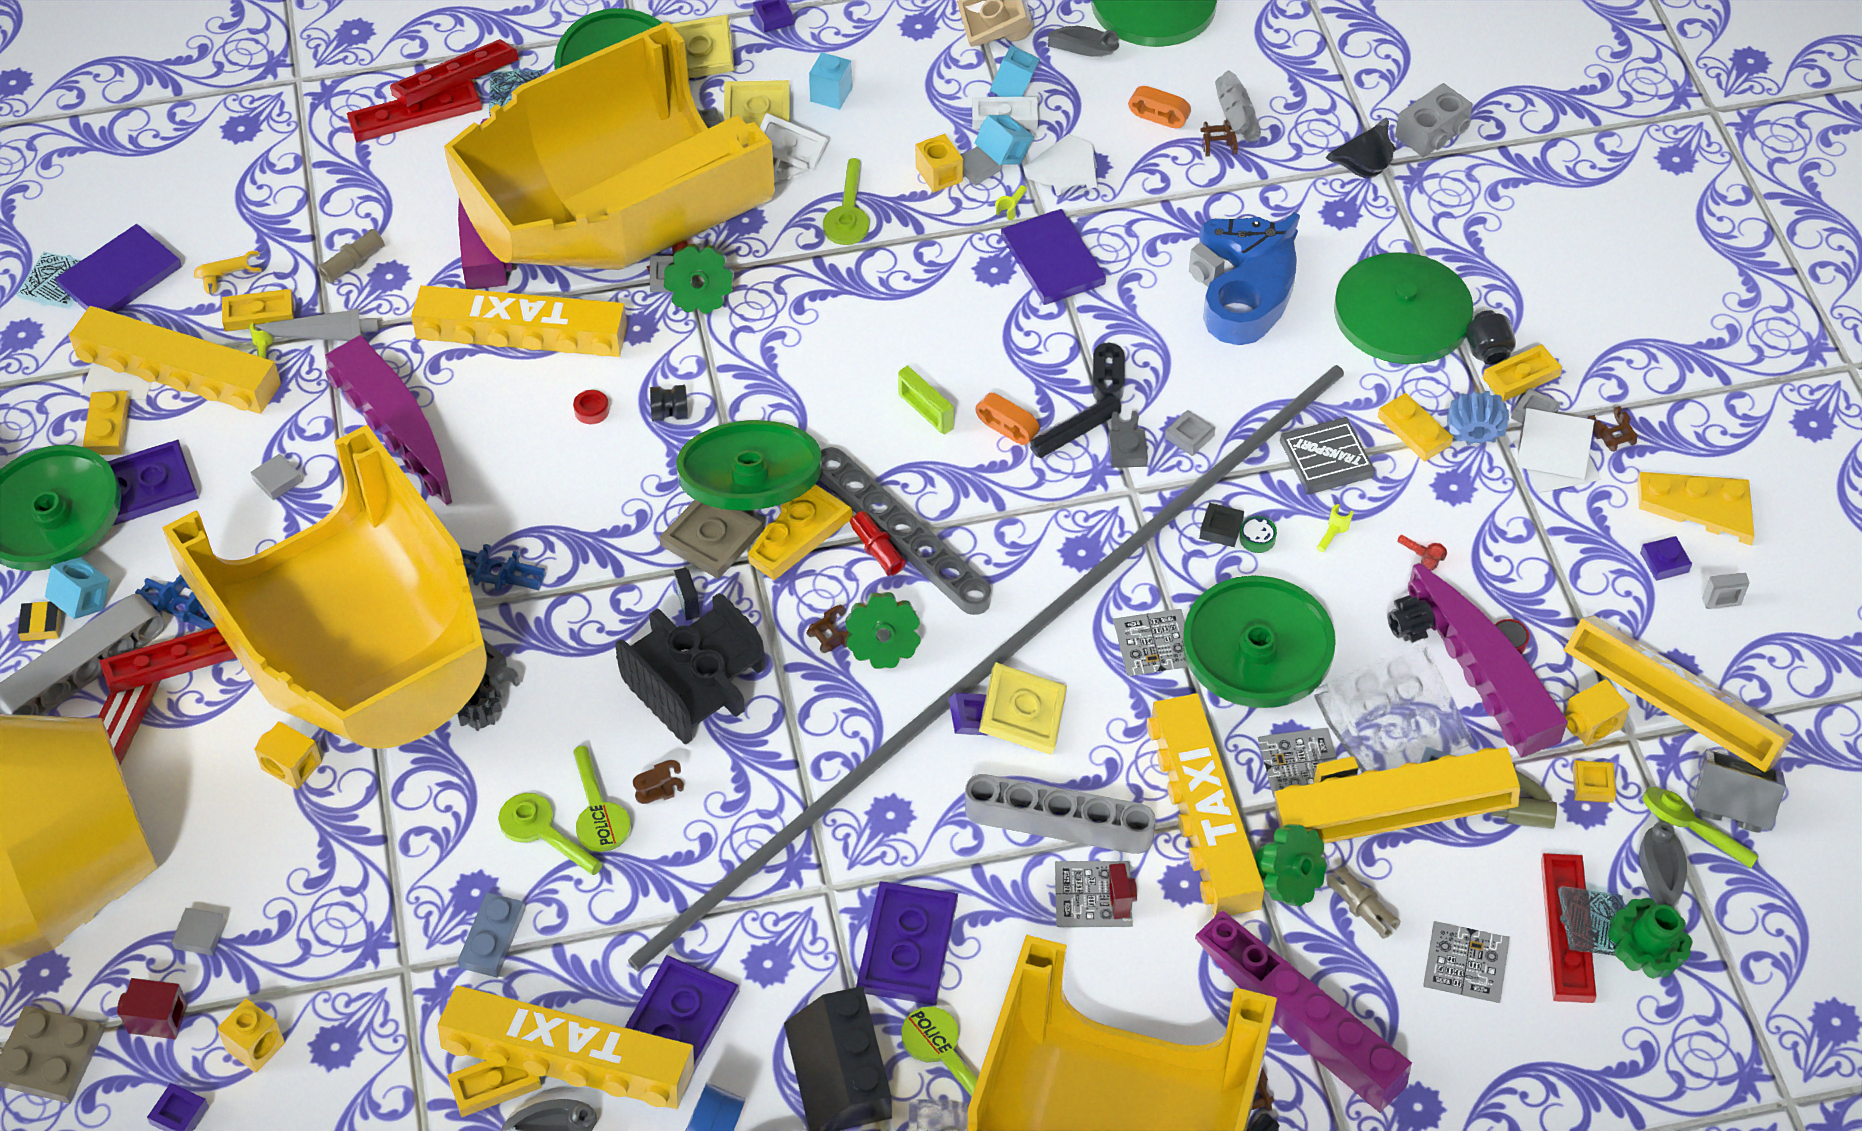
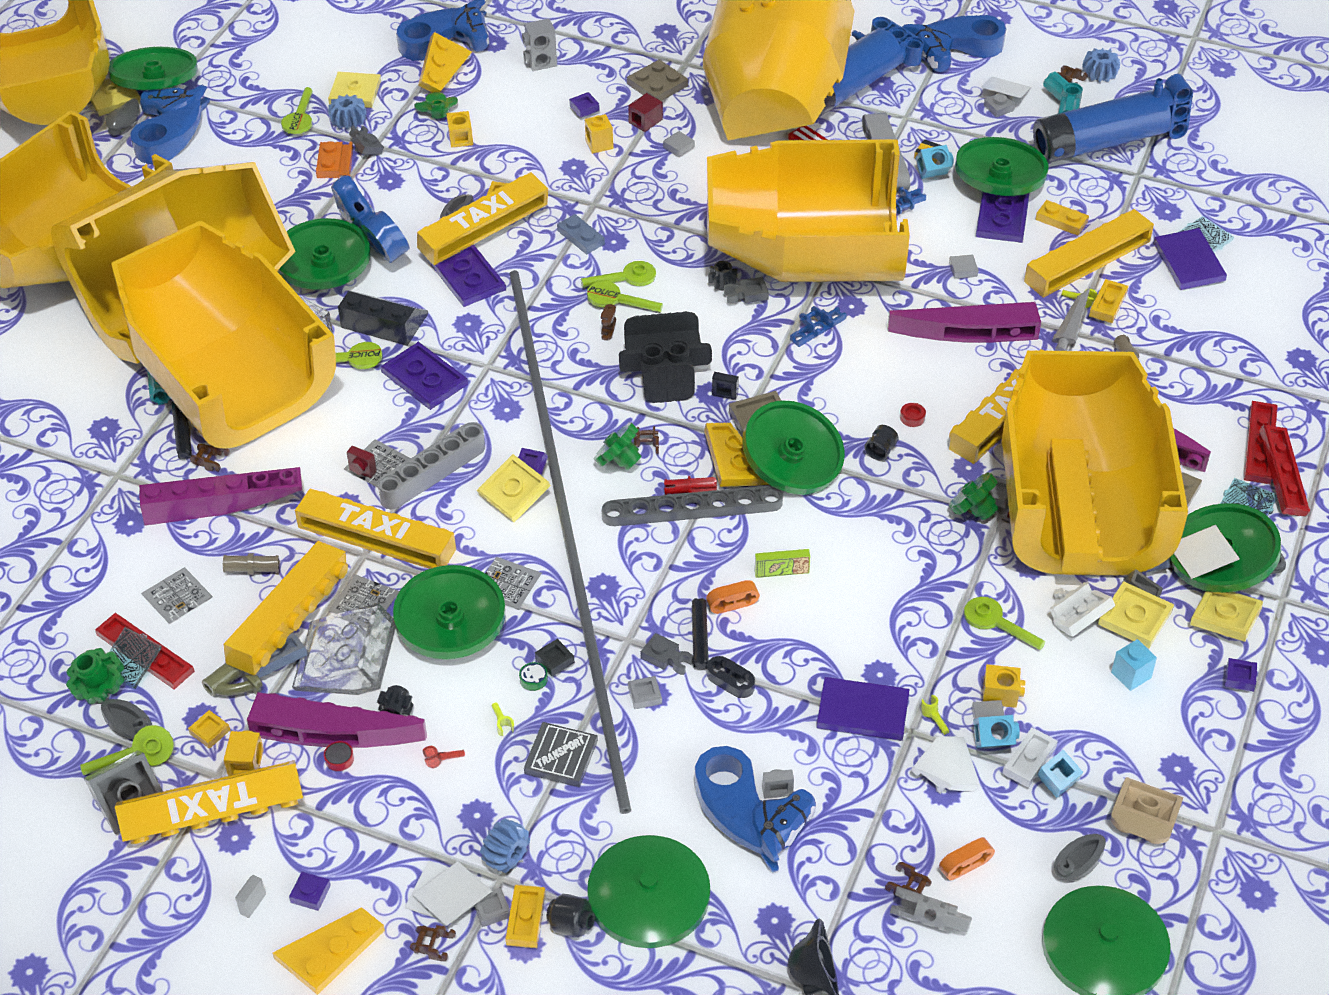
camera: 125 degrees right, 5 degrees down
yellow piece [193,250,262,294] -> none
green plant [1254,824,1327,907] -> none
yellow tile [1313,756,1359,784] -> none
yellow plate [1378,393,1453,462] -> none

